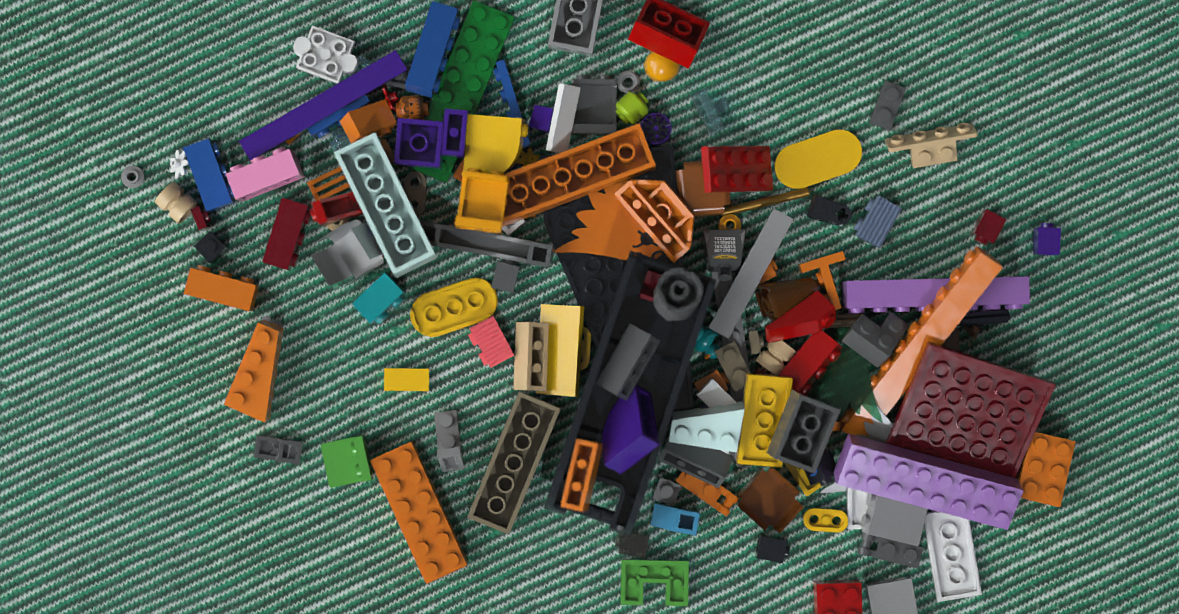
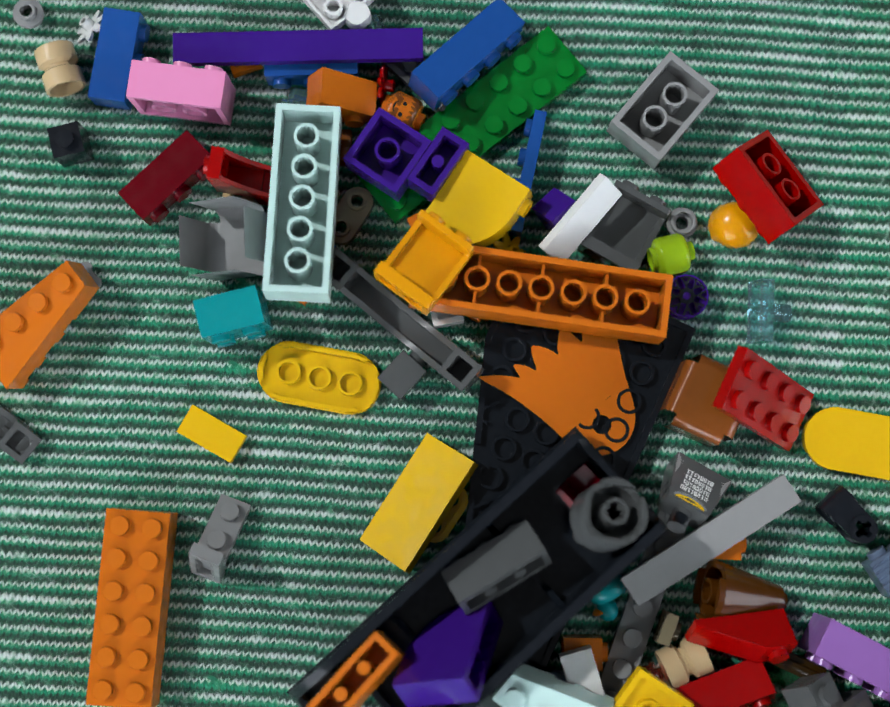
camera: 30 degrees right, 5 degrees down
orange brick [184,265,259,311] -> none
dark red plate [190,206,212,231] -> none
orange tile [307,166,350,201] -> none
bright green bracket [321,435,374,488] -> none
dark tan brick [467,391,561,535] -> none
coral brick [468,316,515,368] -> none
tan brick [513,322,549,391] -> none
orange wedge [614,179,695,263] -> none
dark tan plate [714,341,750,392] -> none
light orange plate [719,214,741,230] -> none
pearl gold bar [722,188,809,217] -> none
orange bracket [798,251,846,310] -> none

